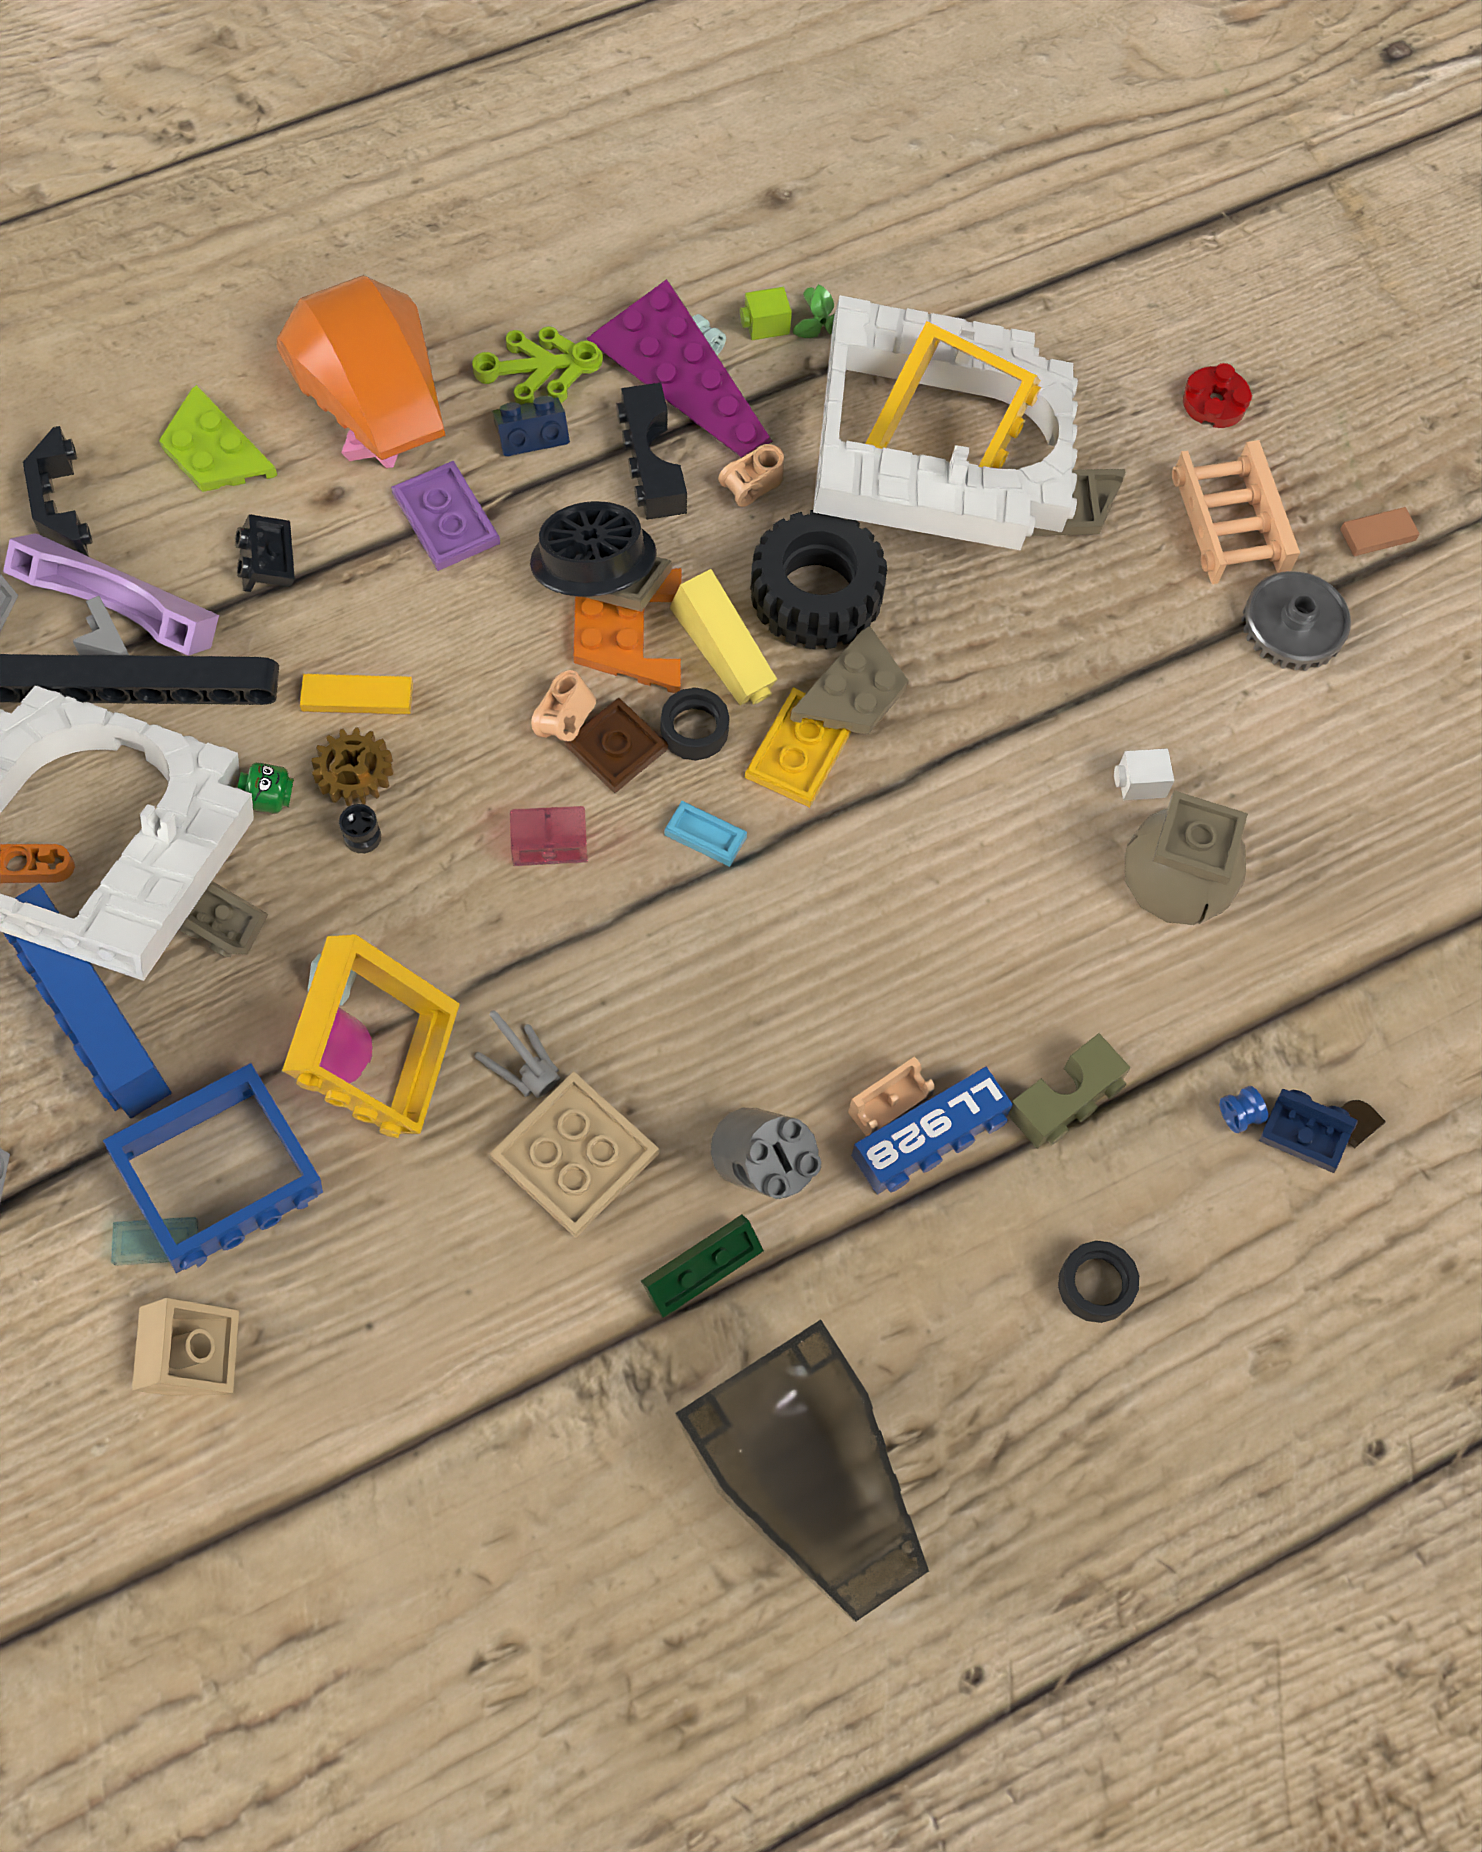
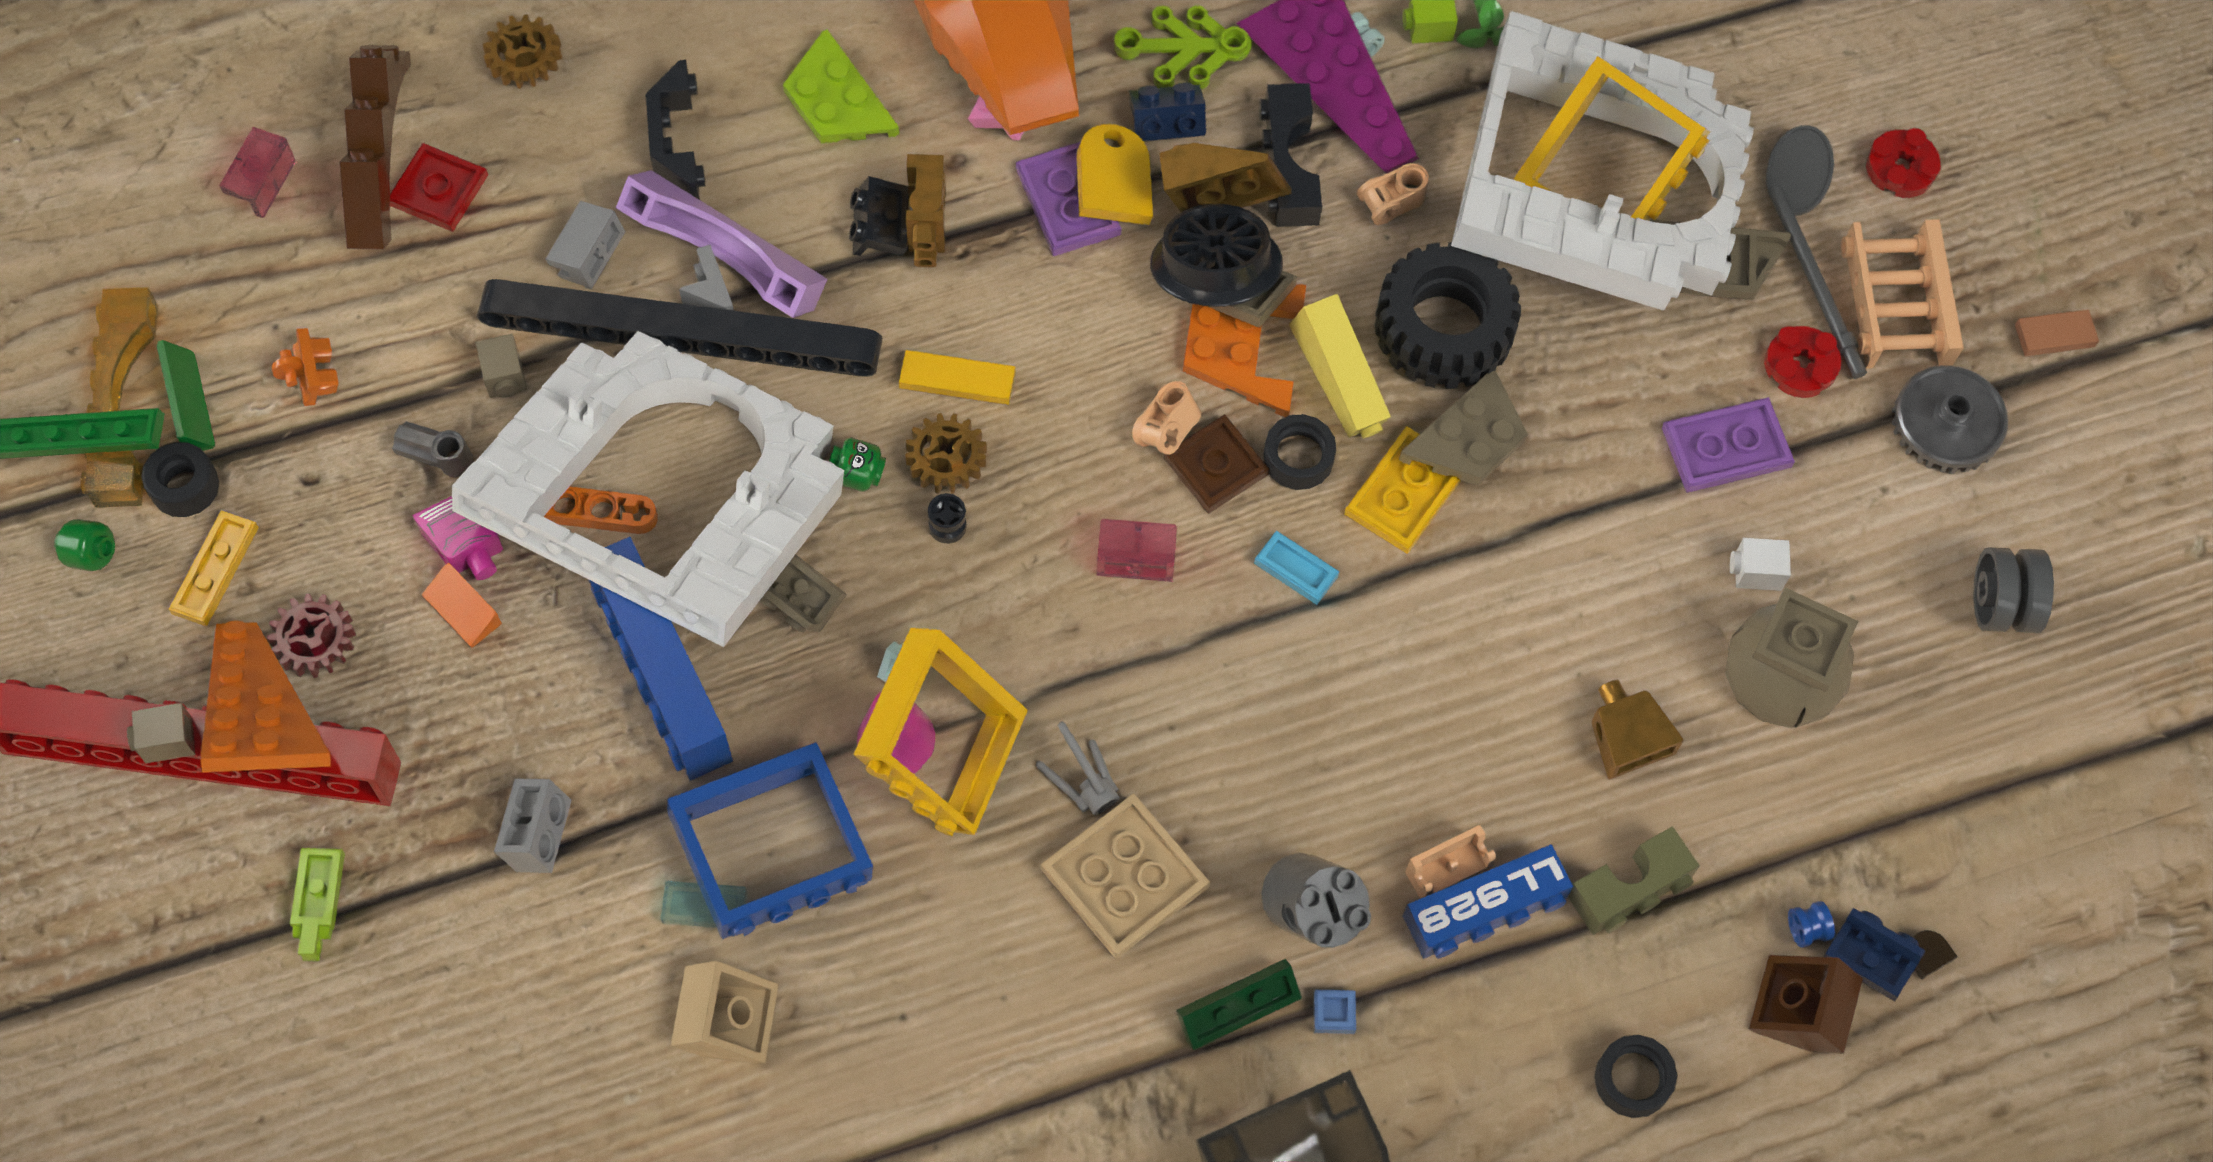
camera: 10 degrees right, 0 degrees up
none -> pearl gold hips [906,154,946,267]
none -> yellow tile [1077,124,1153,225]
none -> pearl gold slope [1159,142,1292,212]
none -> medium blue tile [1314,989,1356,1034]
none -> pearl gold torso [1592,679,1684,780]
none -> medium lavender tile [1662,397,1795,493]
none -> reddish brown slope [1749,955,1863,1054]
none -> red plate [1764,326,1841,398]
none -> dark grey piece [1766,125,1834,216]
none -> dark grey bar [1768,185,1867,379]
none -> dark grey wheel [1973,547,2054,633]

